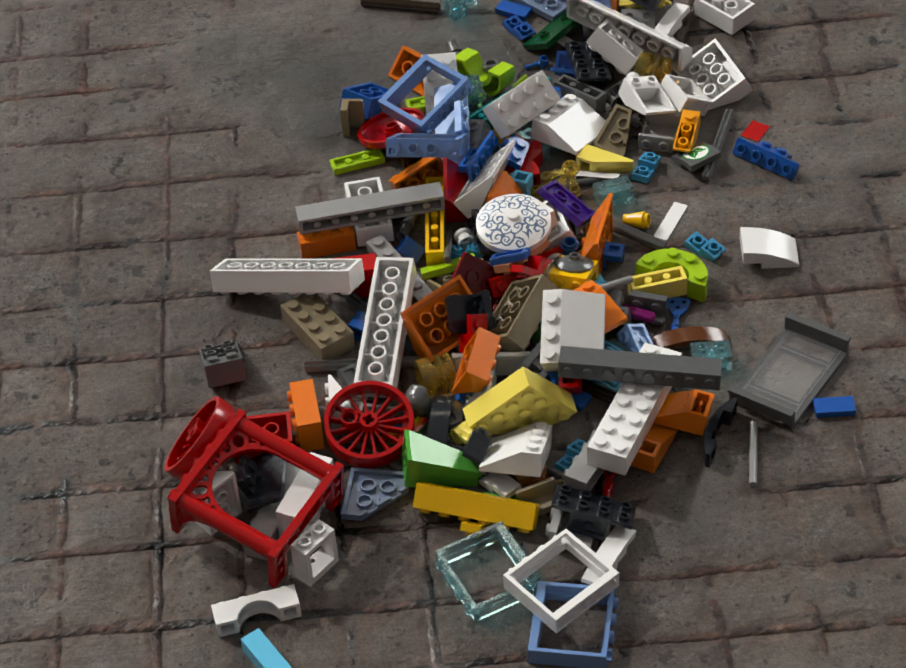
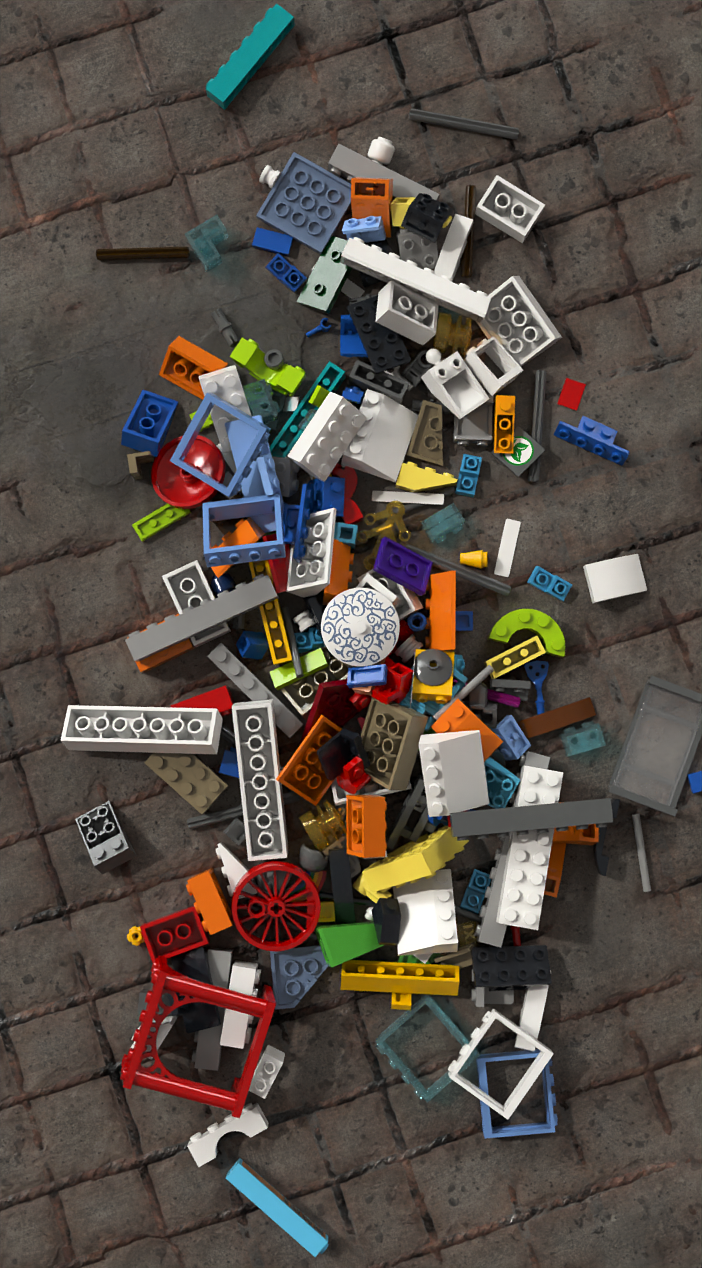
camera: 15 degrees left, 40 degrees up
red piece [164,396,235,481] -> none

